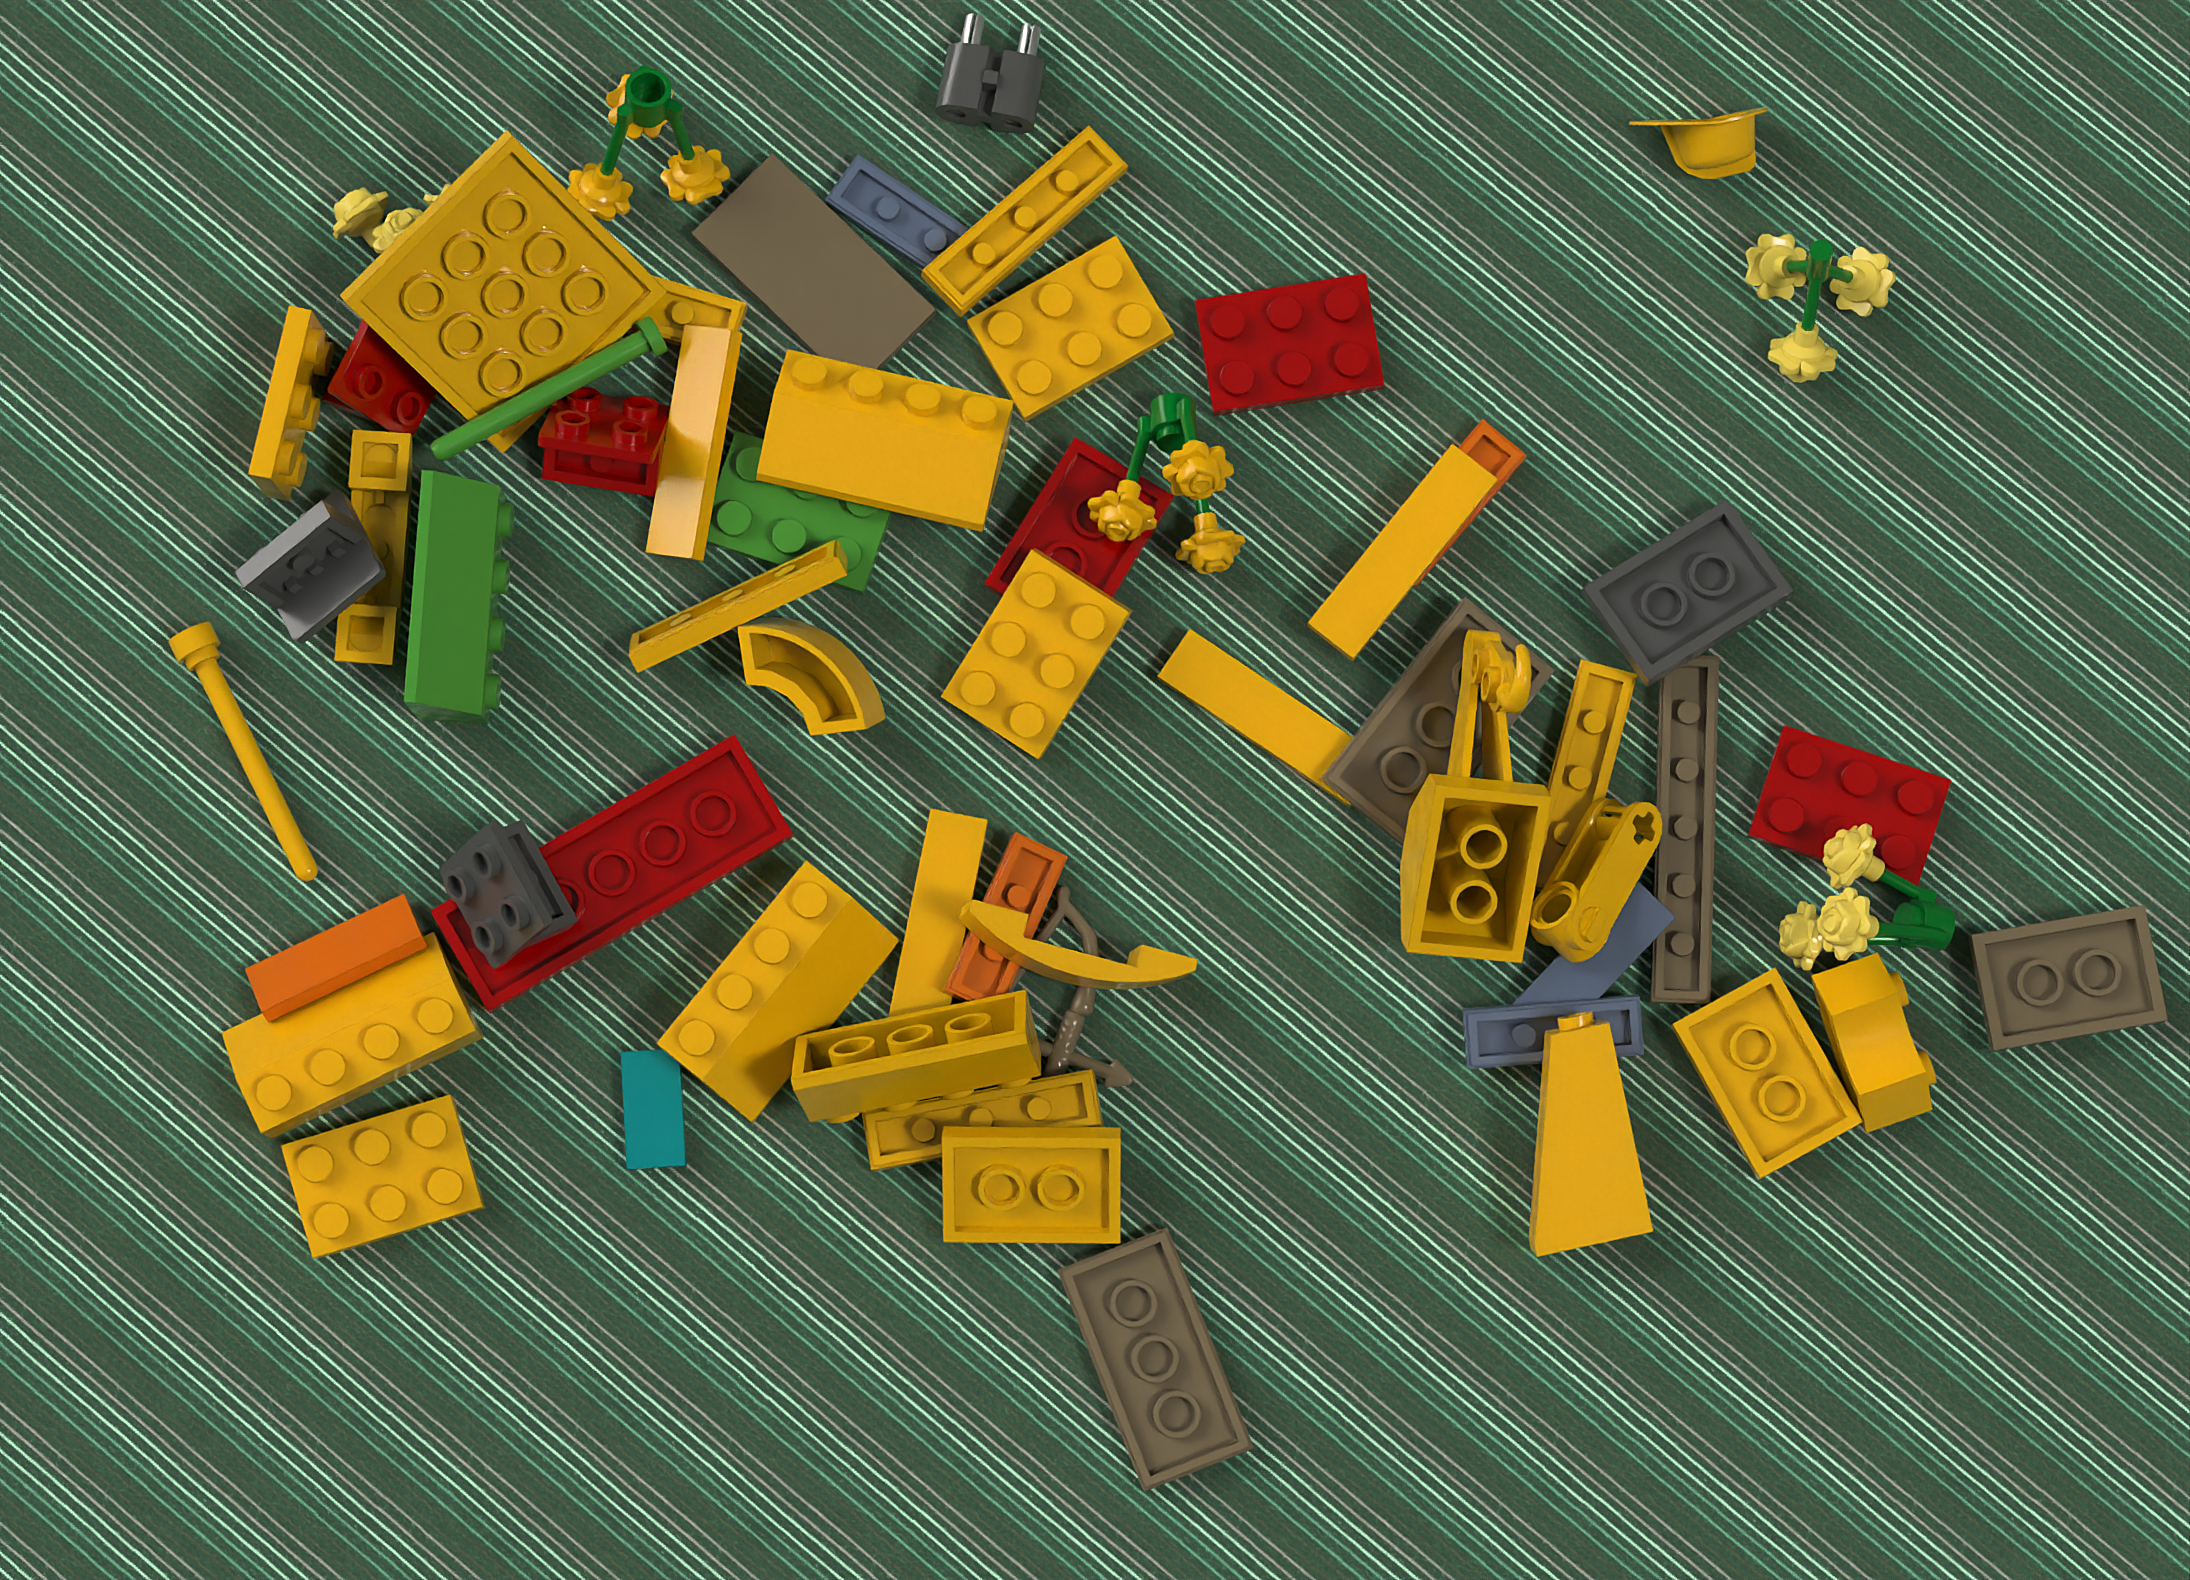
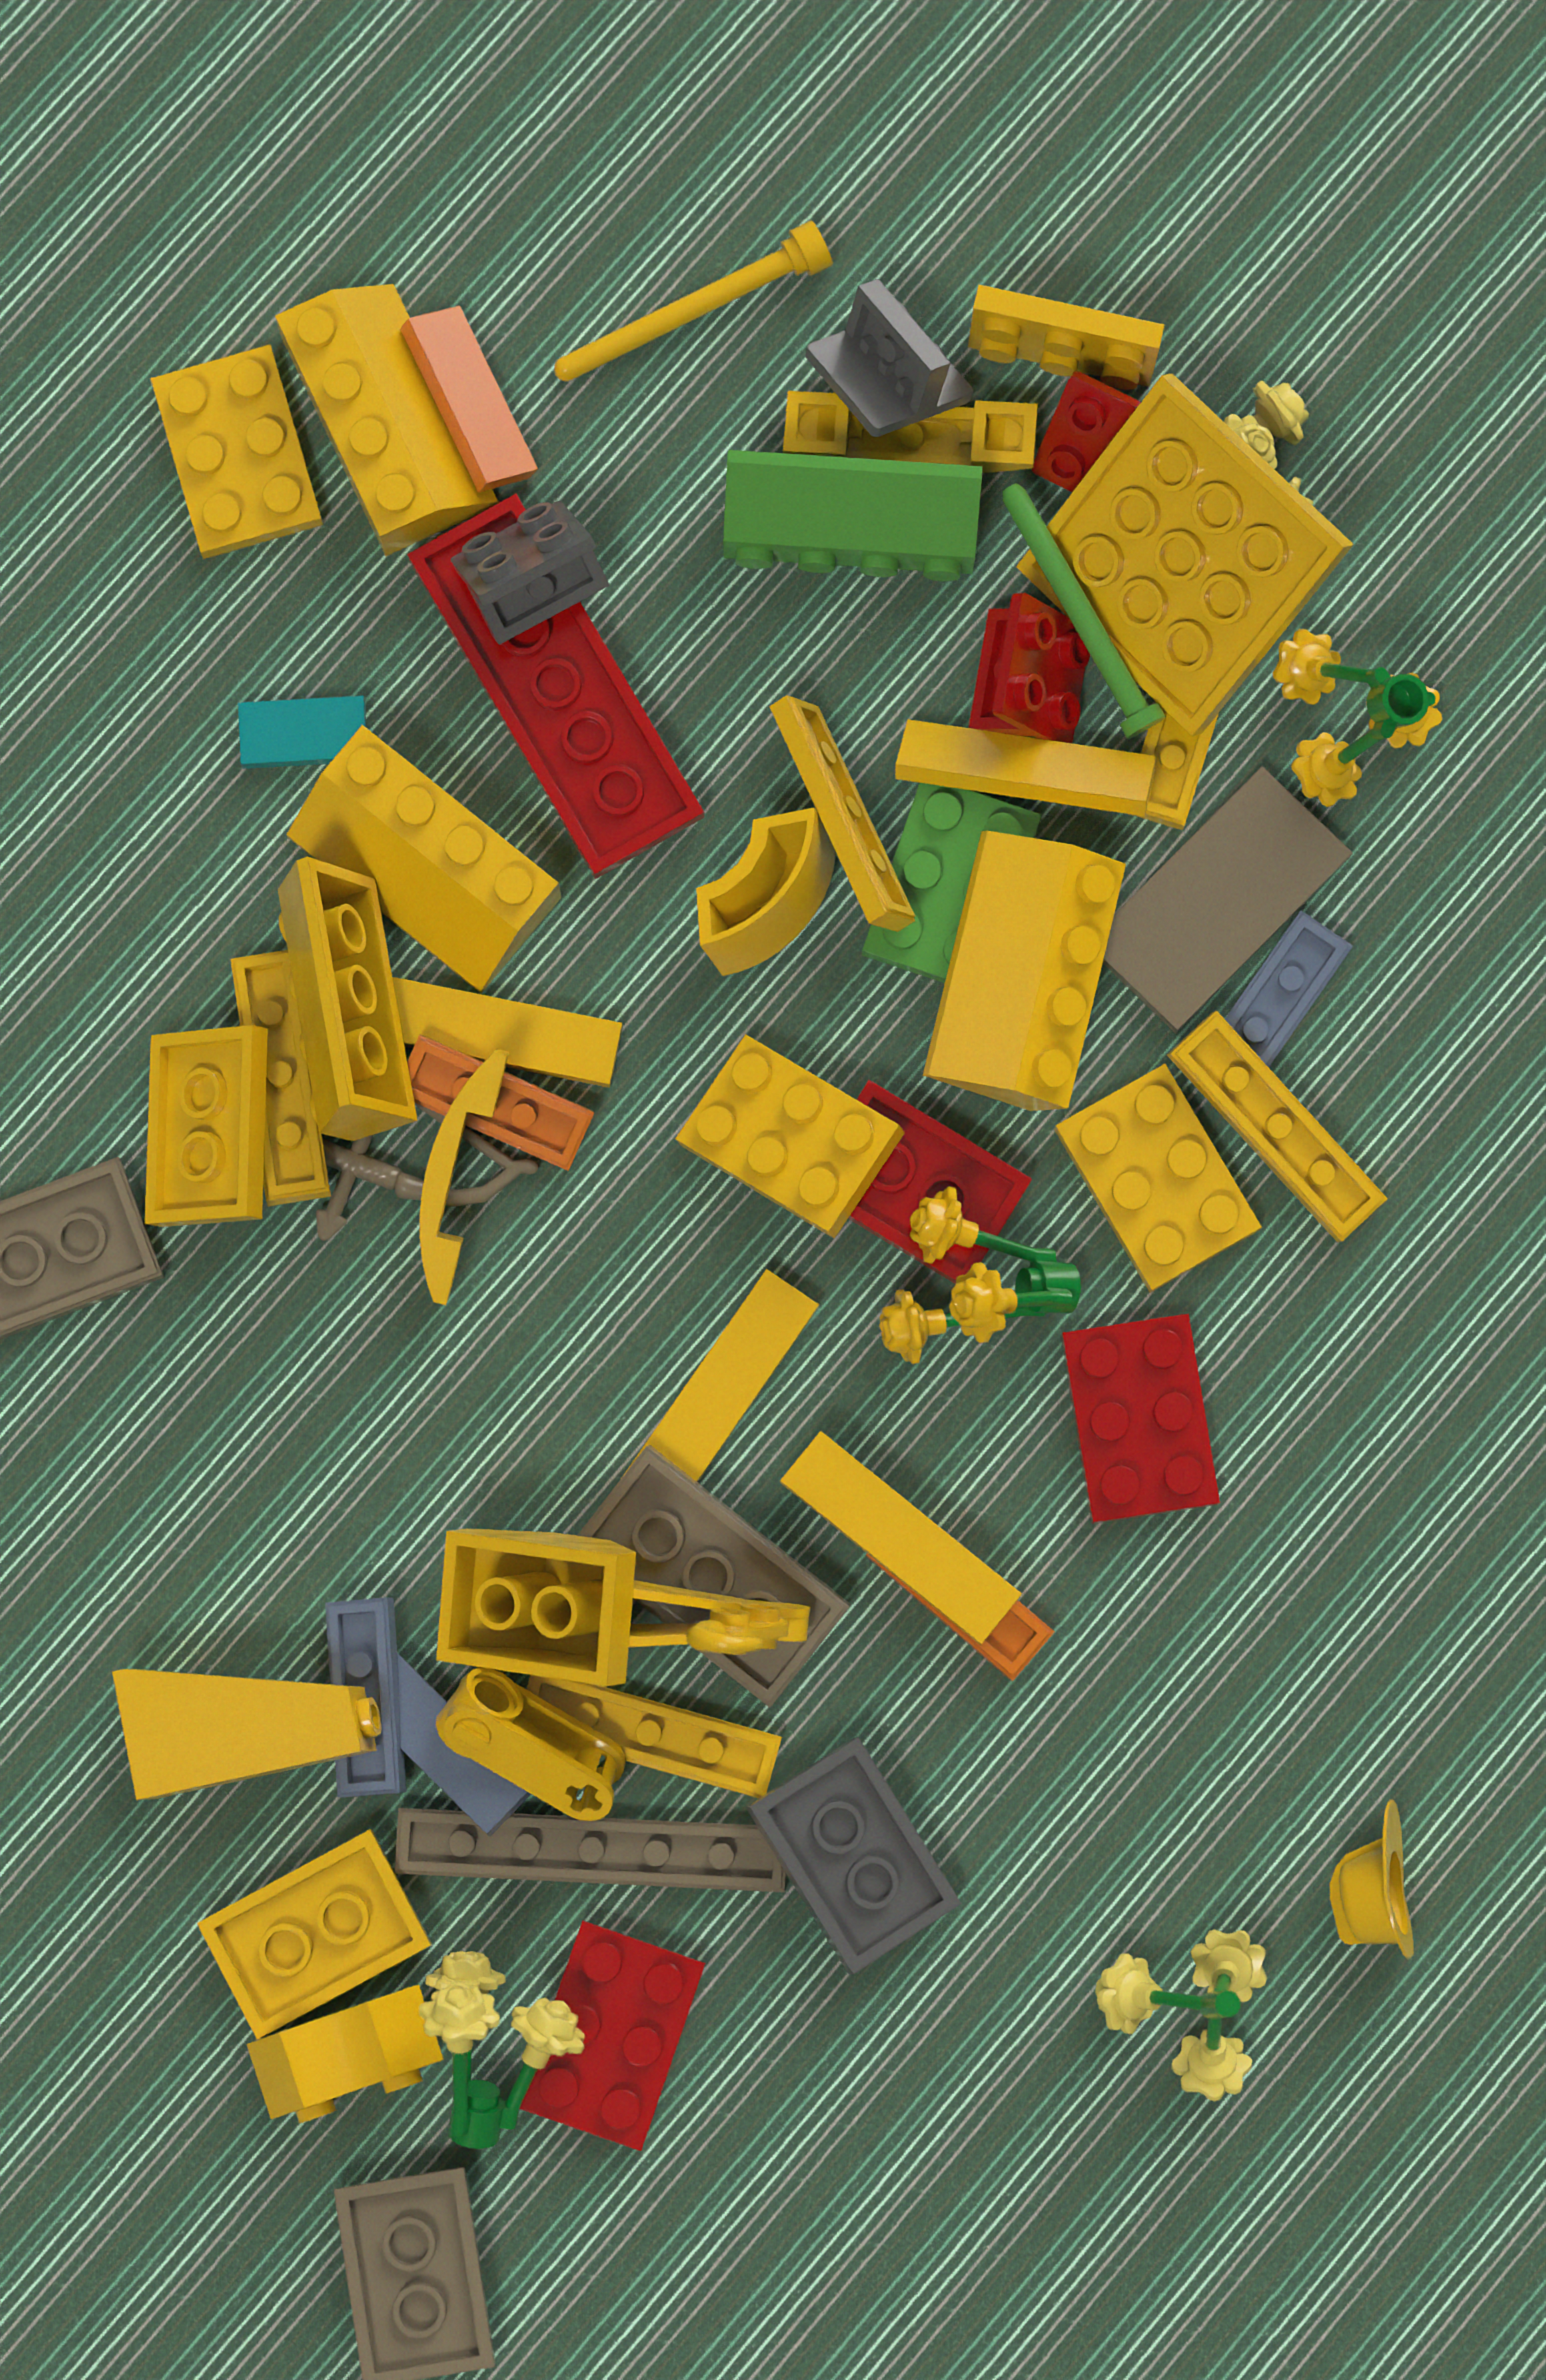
camera: 85 degrees right, 0 degrees up
dark grey piece [935,13,1046,134] -> none

